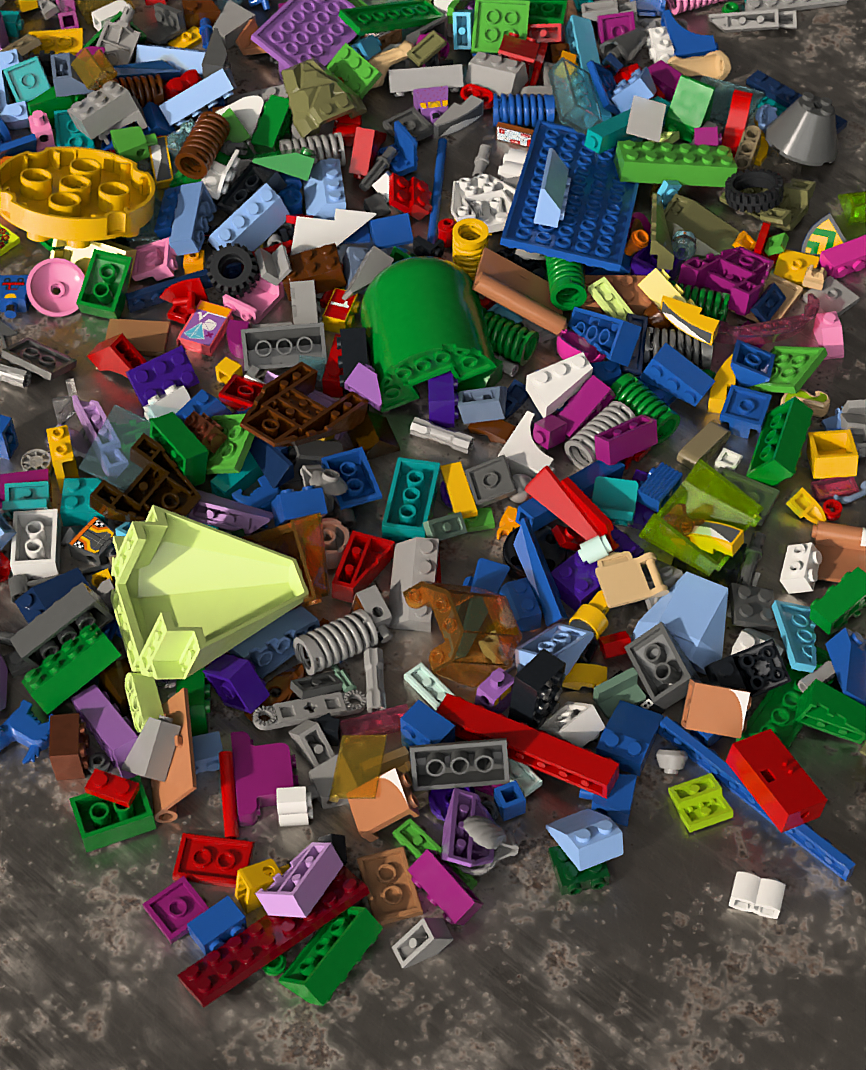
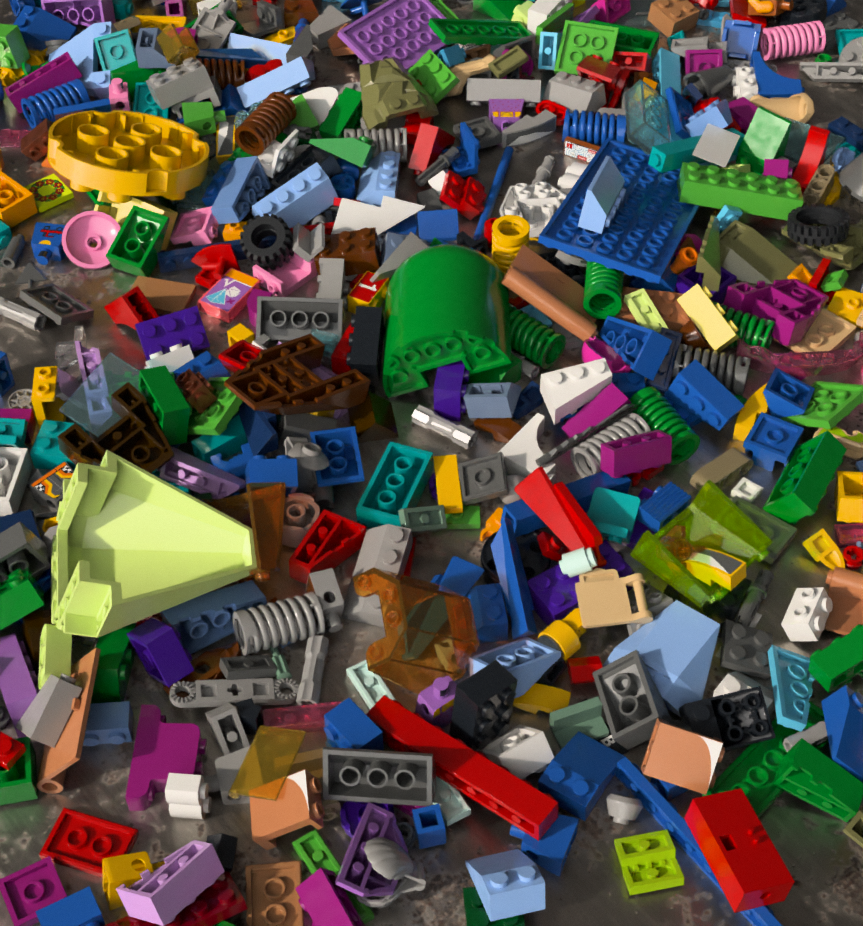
camera: 10 degrees right, 5 degrees down
red piece [218,751,239,839] -> none
medium lavender slope [344,363,382,411] -> none
magenta brick [533,414,567,450] -> none
yellow slope [660,295,719,345] -> none
clear light blue head [671,230,697,260] -> none
dark blue plate [750,283,786,325] -> none
none -> dark grey sword [536,404,639,467]

